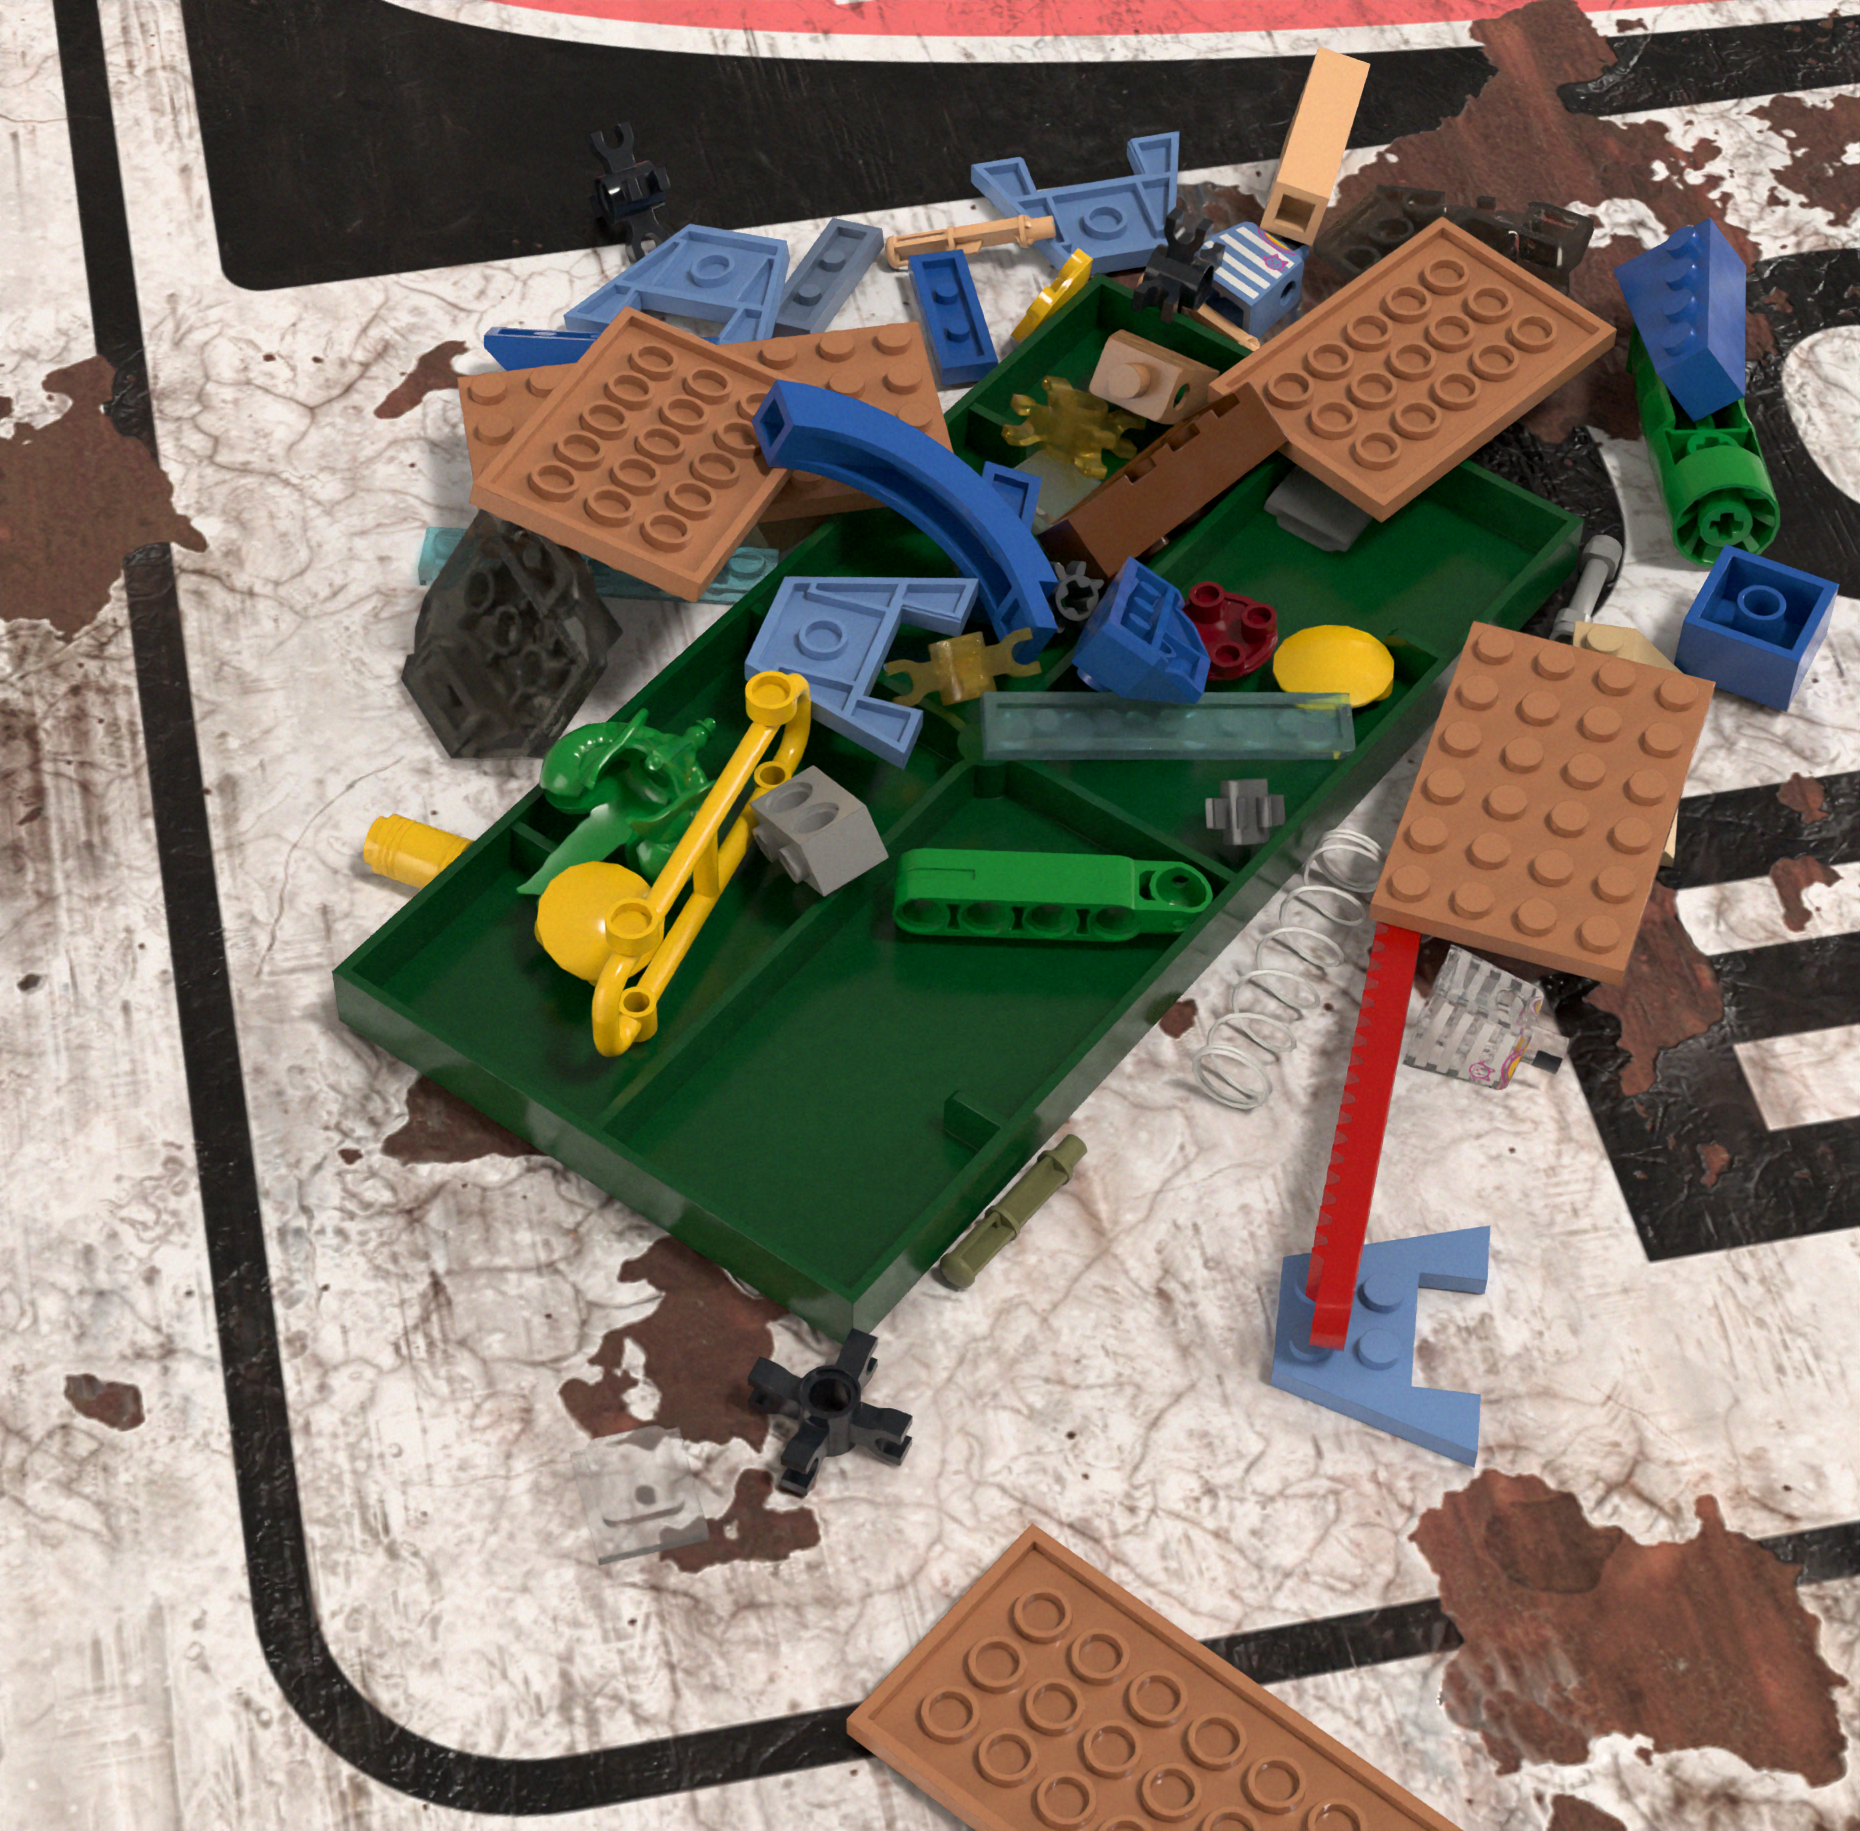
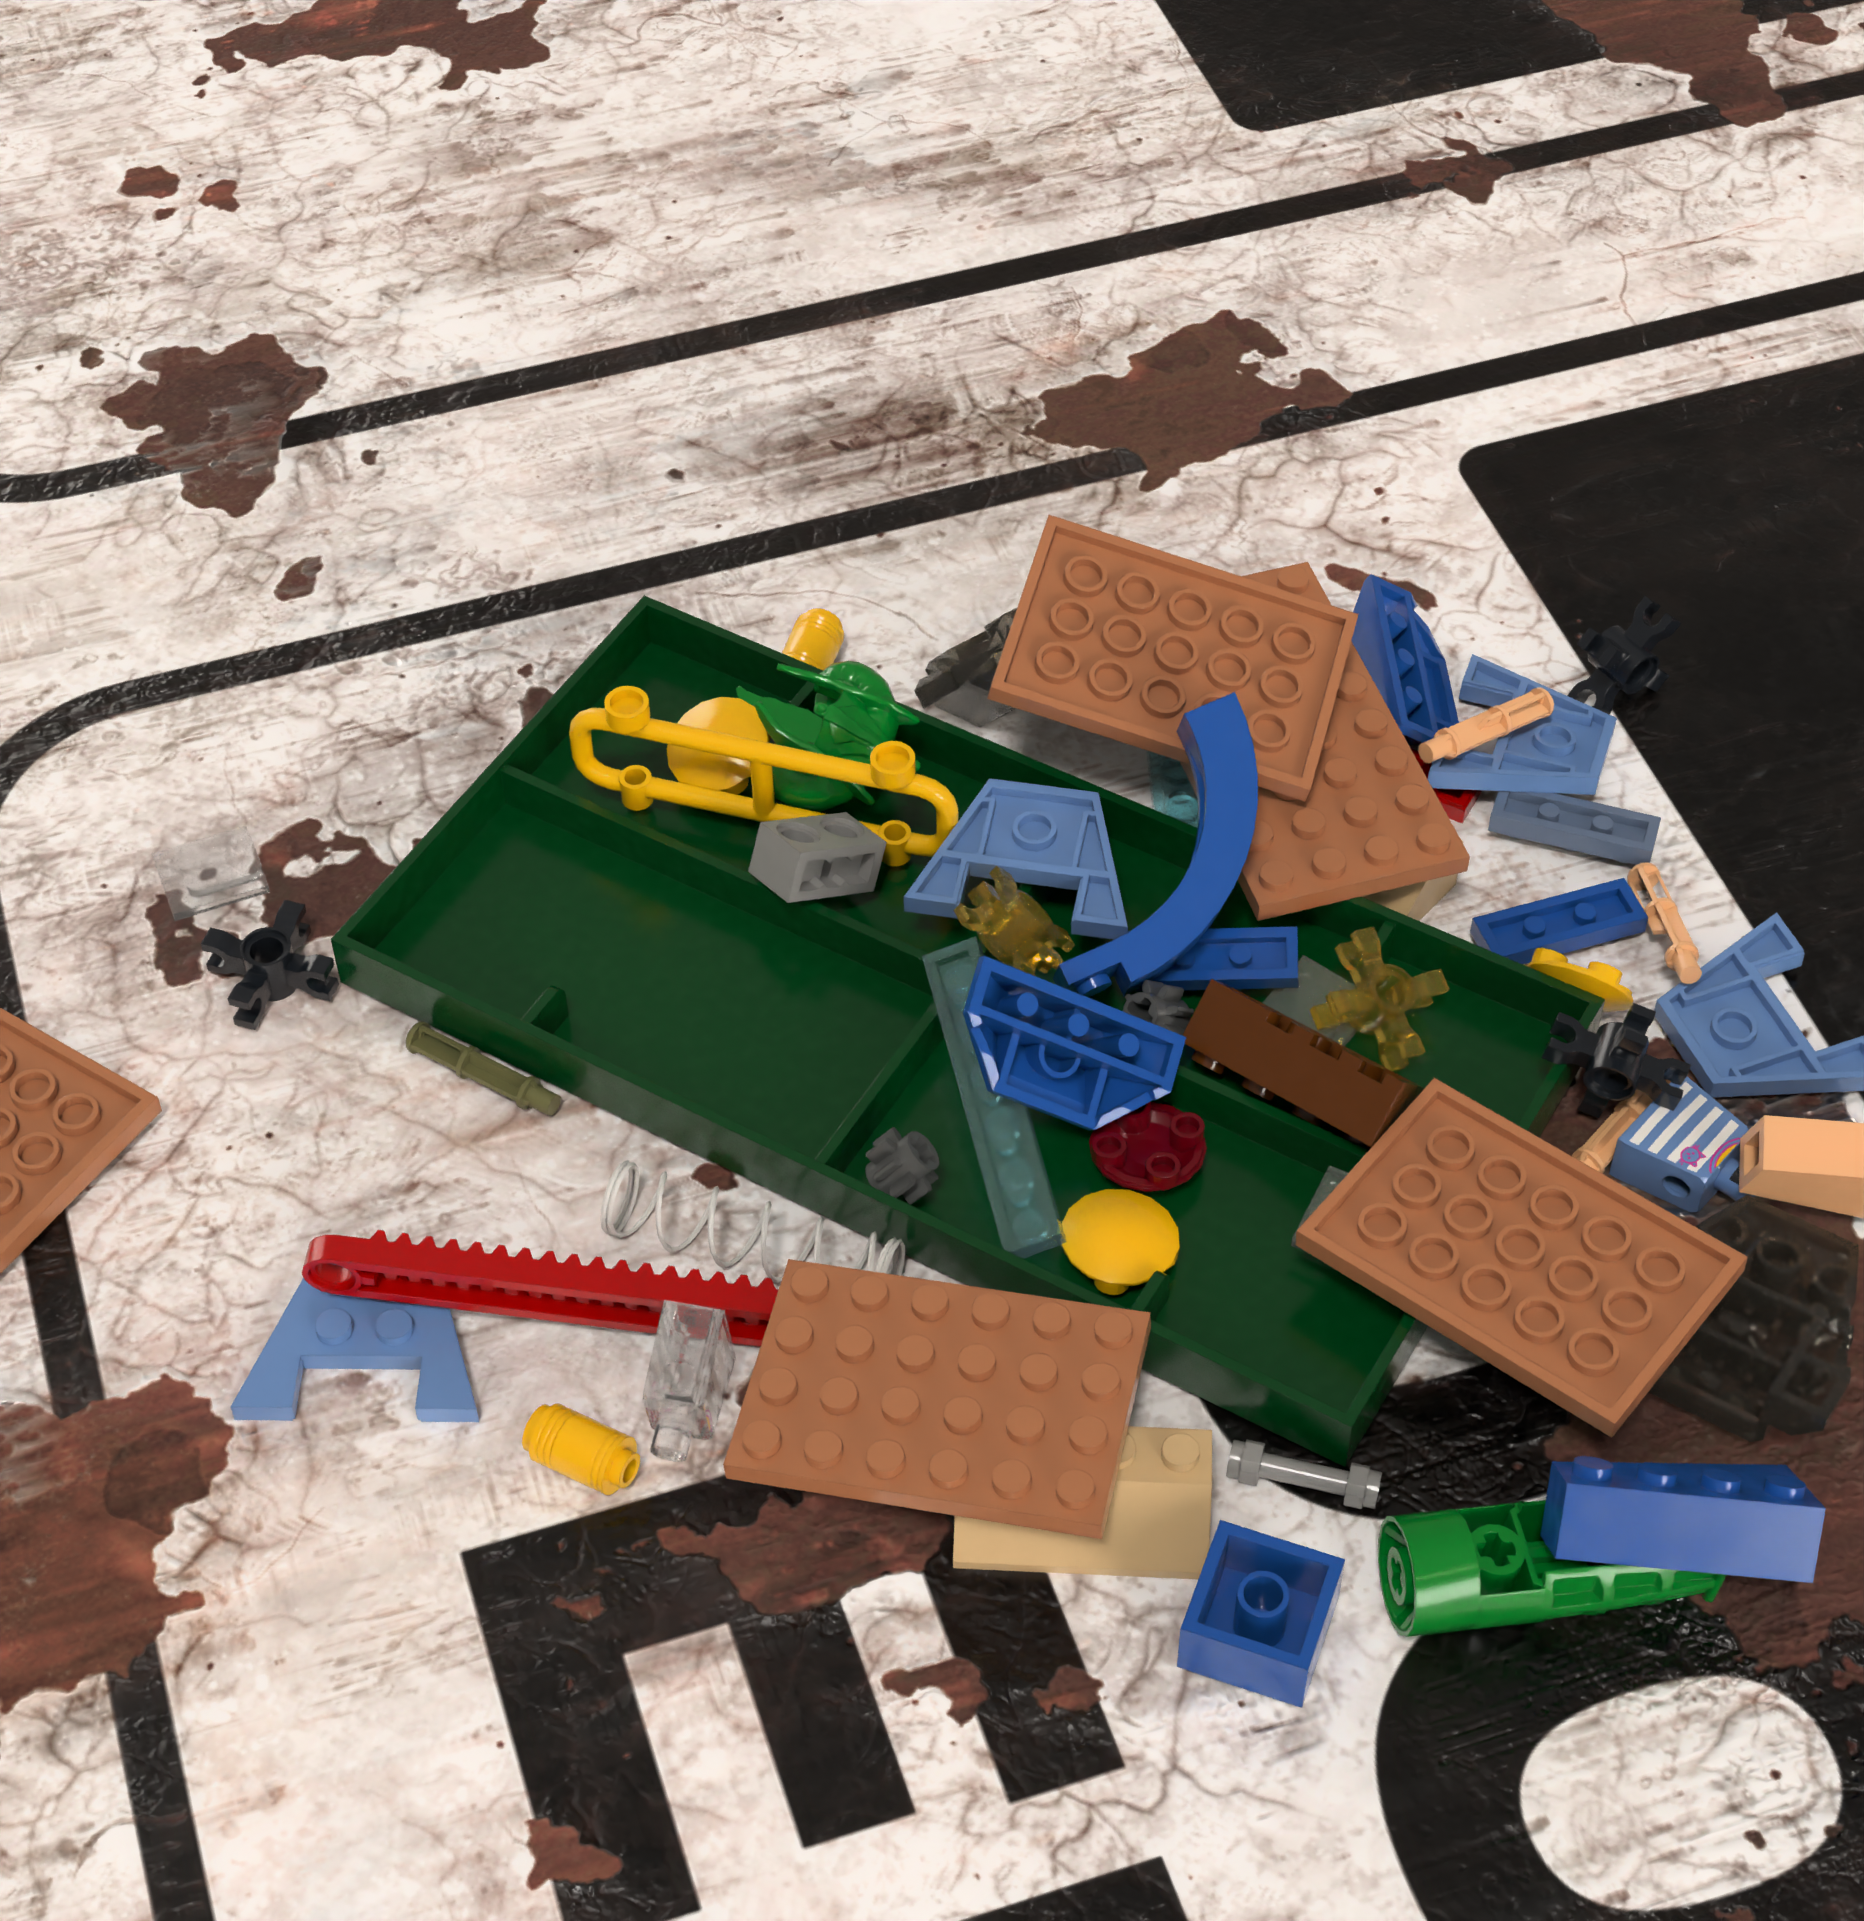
camera: 85 degrees right, 0 degrees up
green piece [892,848,1213,942] -> none
medium nougat torso [1088,329,1220,424] -> none
none -> yellow head [522,1403,640,1495]
none -> light nougat piece [1418,687,1554,763]

